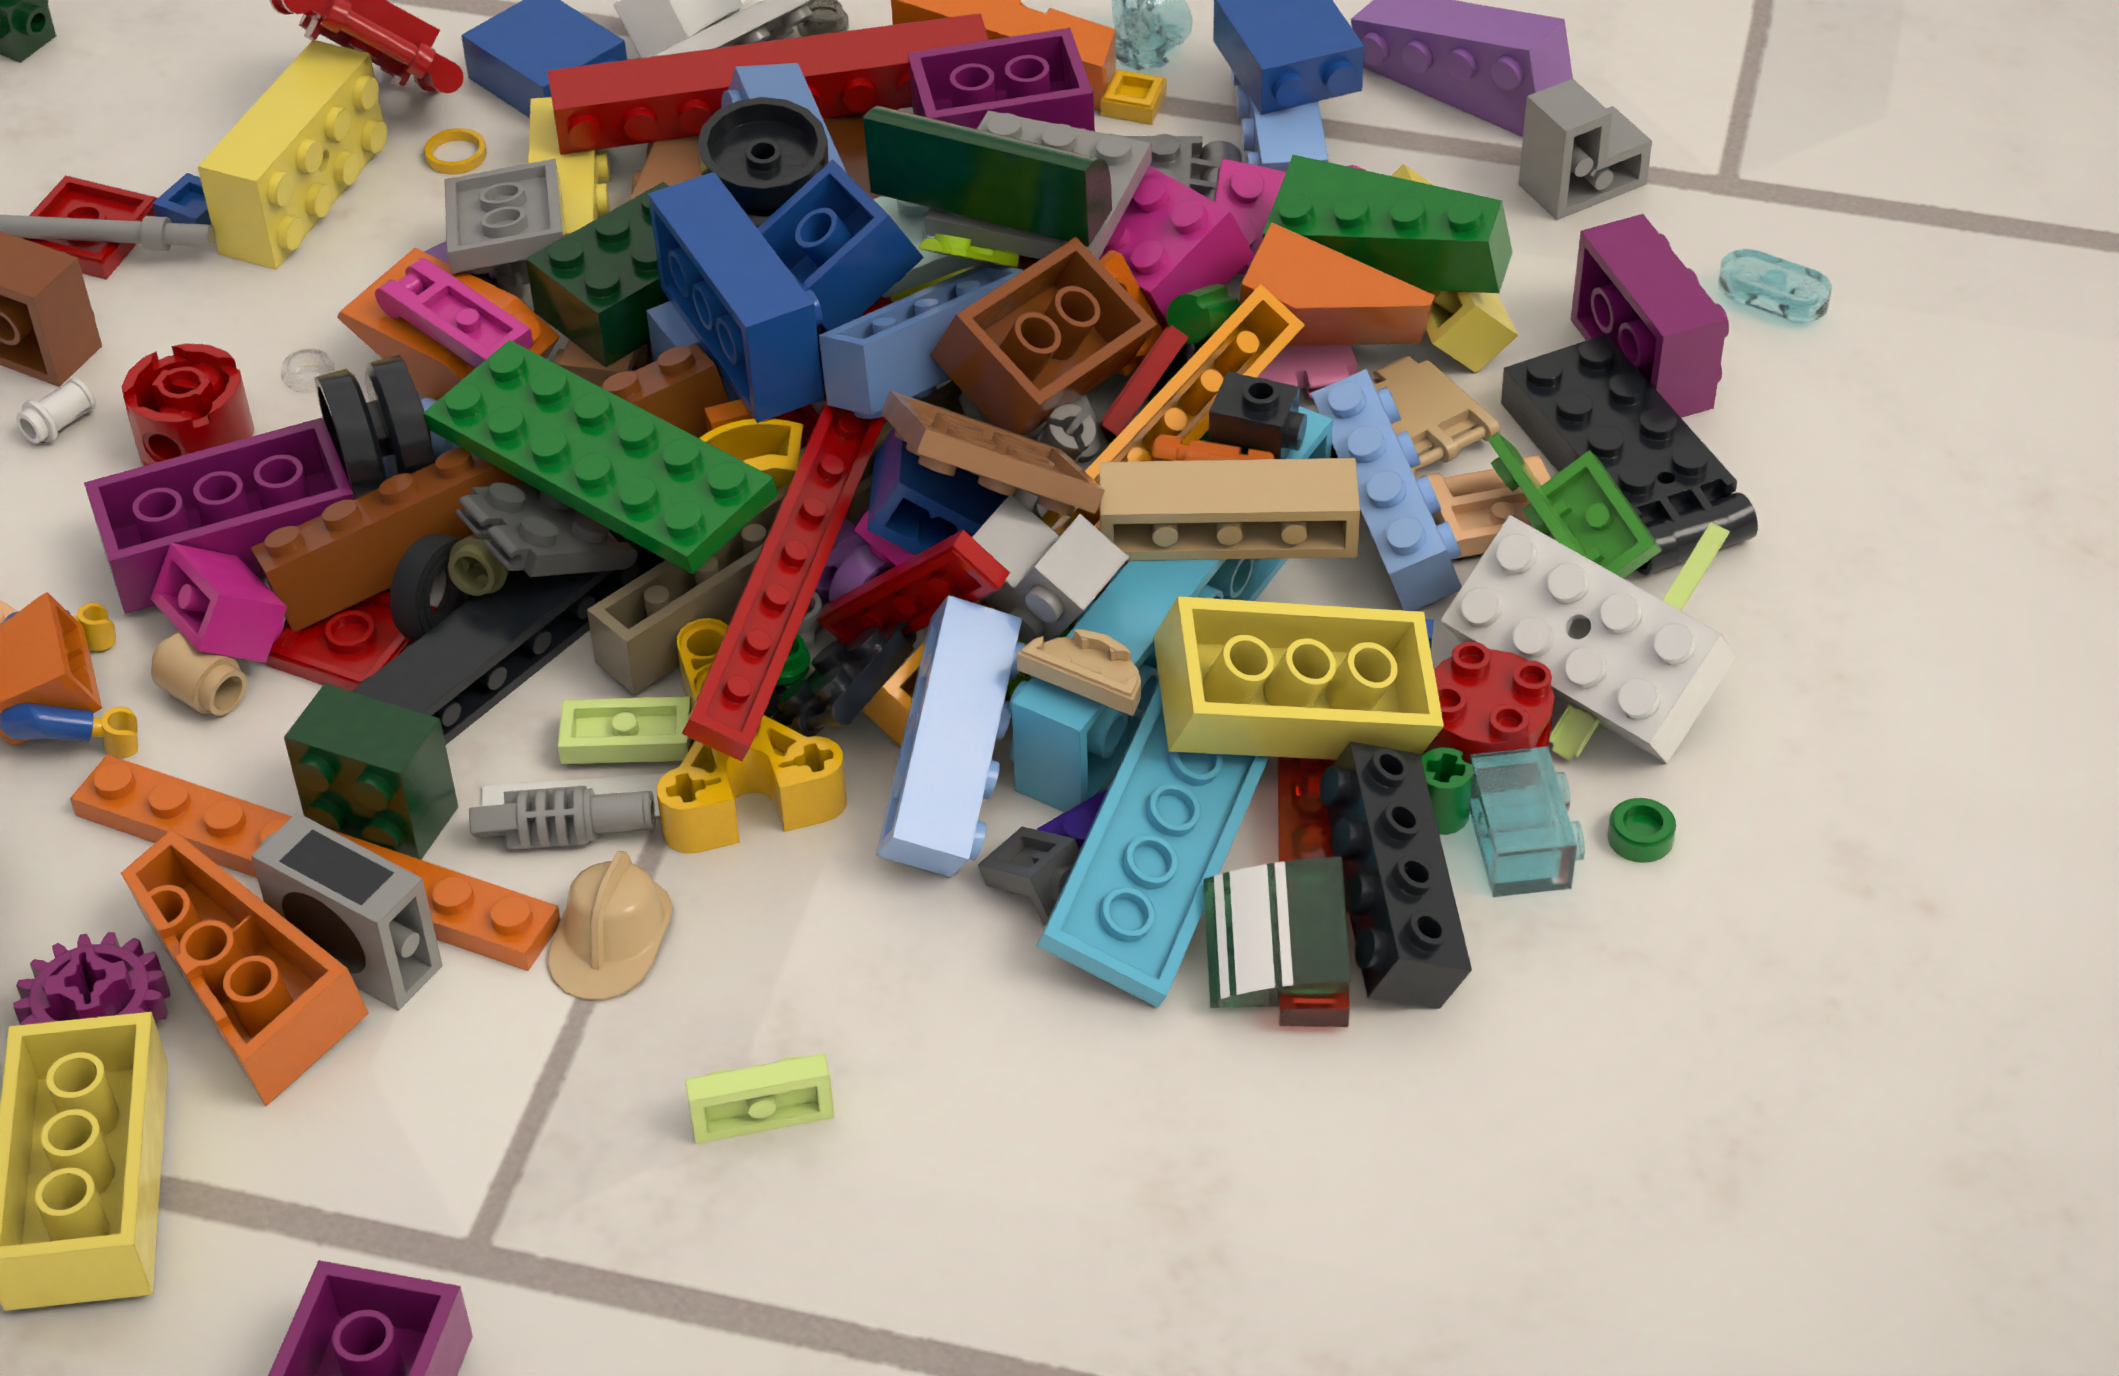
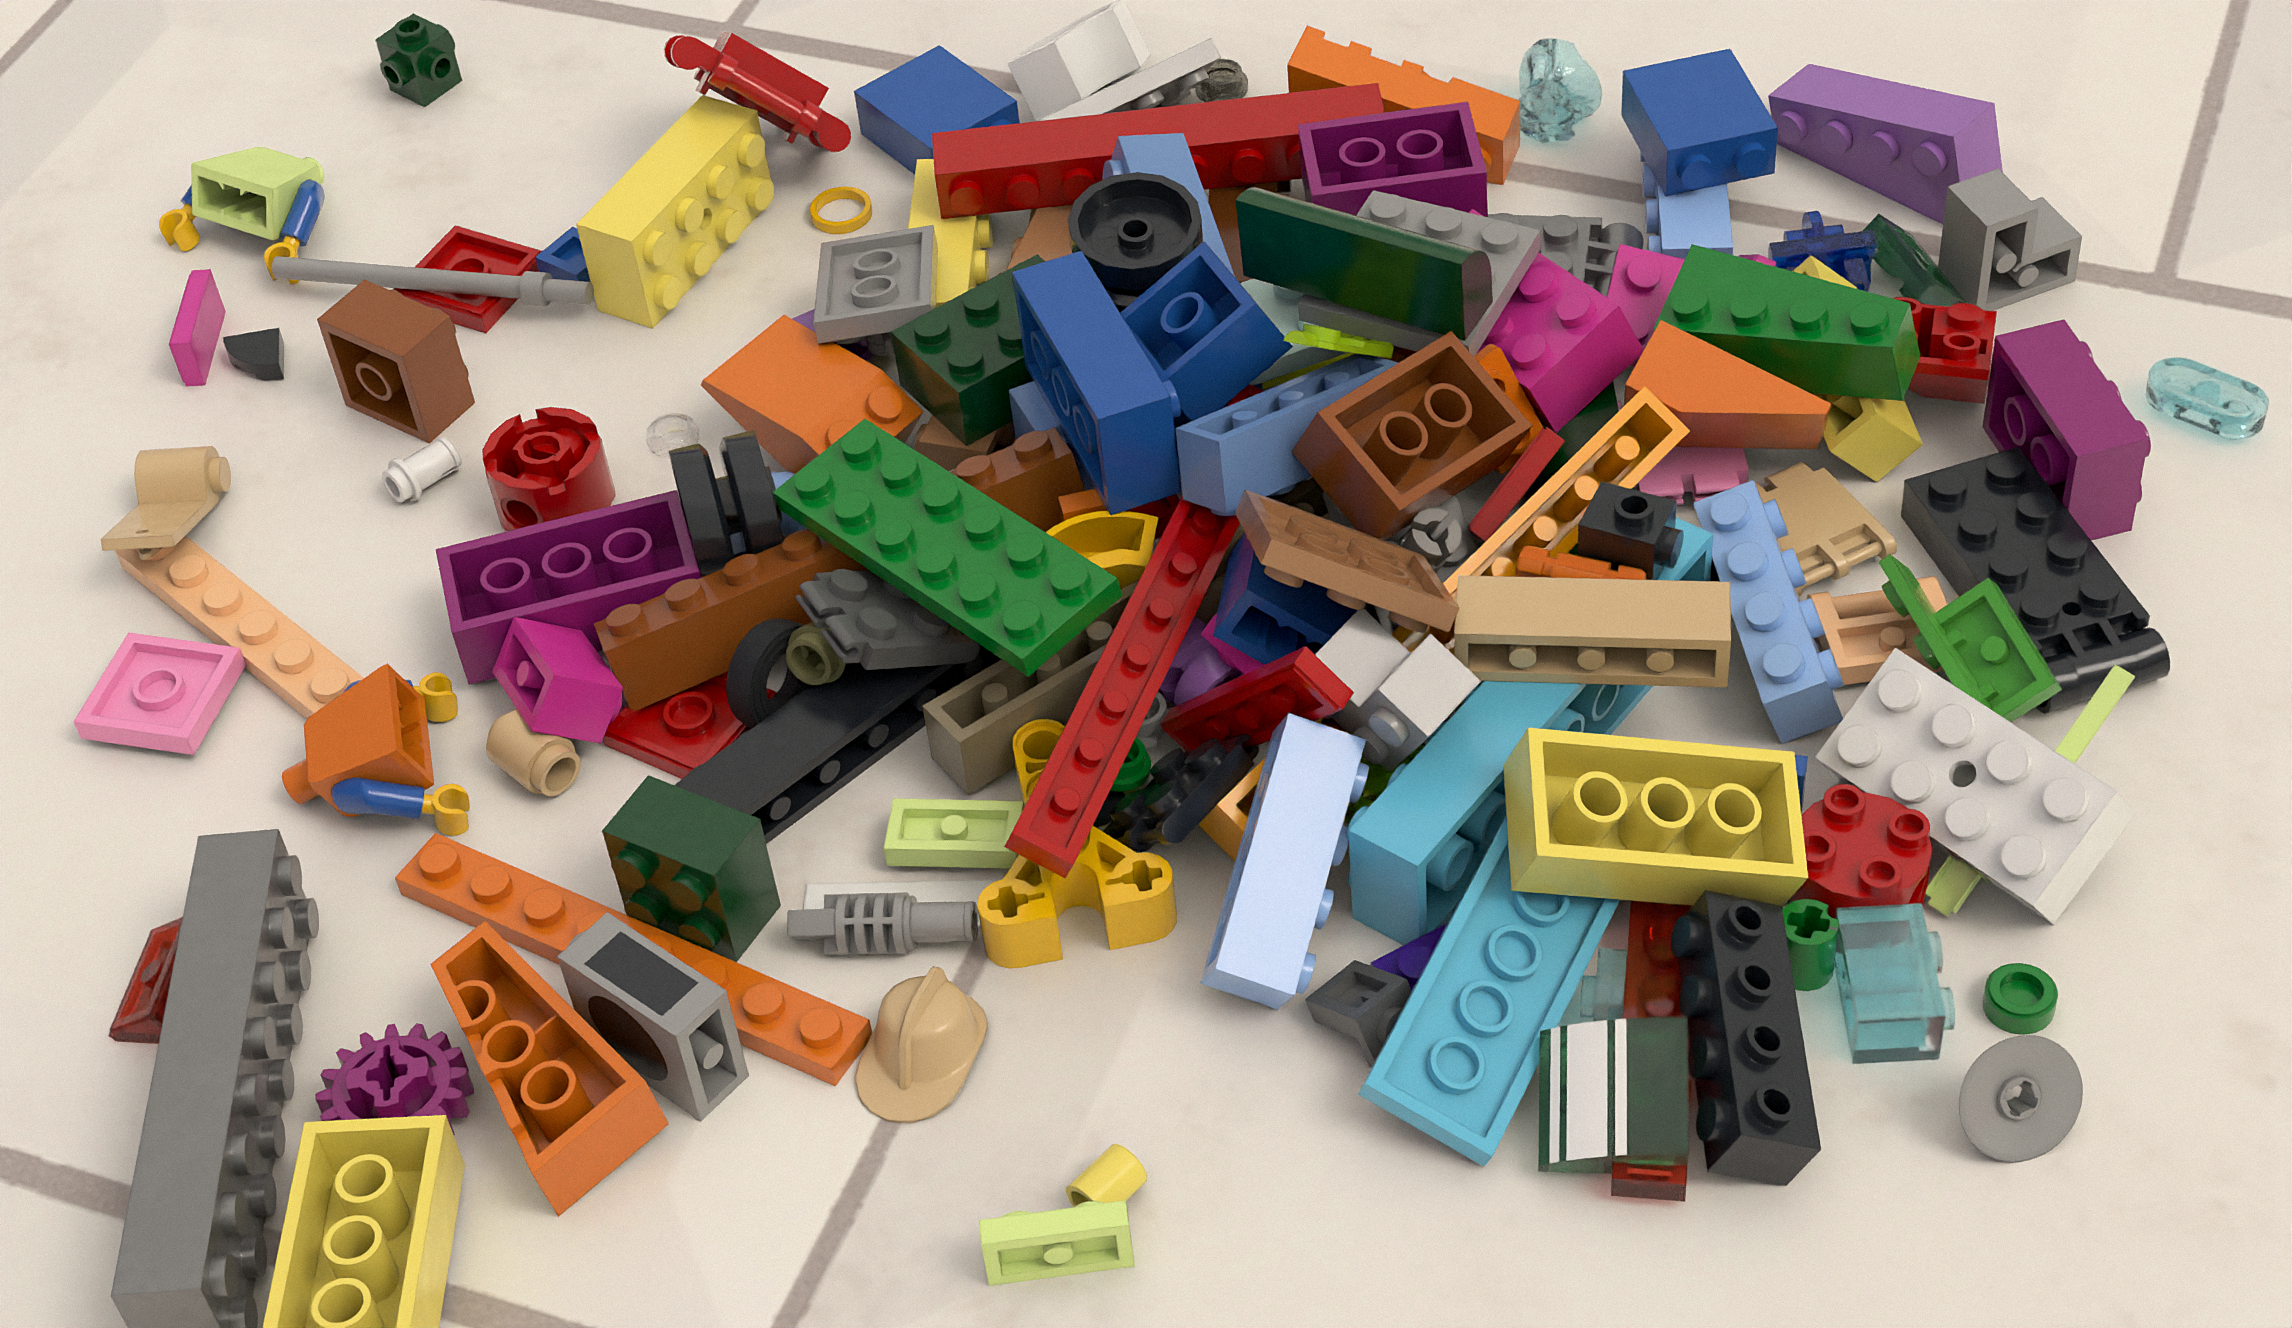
camera: 10 degrees right, 0 degrees up
dark pink plate [375,258,533,368] -> none
tan plate [1016,629,1141,716] -> none
yellow tile [1101,70,1167,125] -> none
green piece [1166,283,1240,344] -> none
none -> light yellow hinge [1066,1144,1147,1207]
none -> clear light blue plate [1580,948,1627,1048]
none -> clear blue hips [1768,211,1877,292]
none -> clear green plate [1862,213,1967,307]
none -> red slope [1892,297,1997,404]
none -> light grey piece [1959,1035,2083,1162]

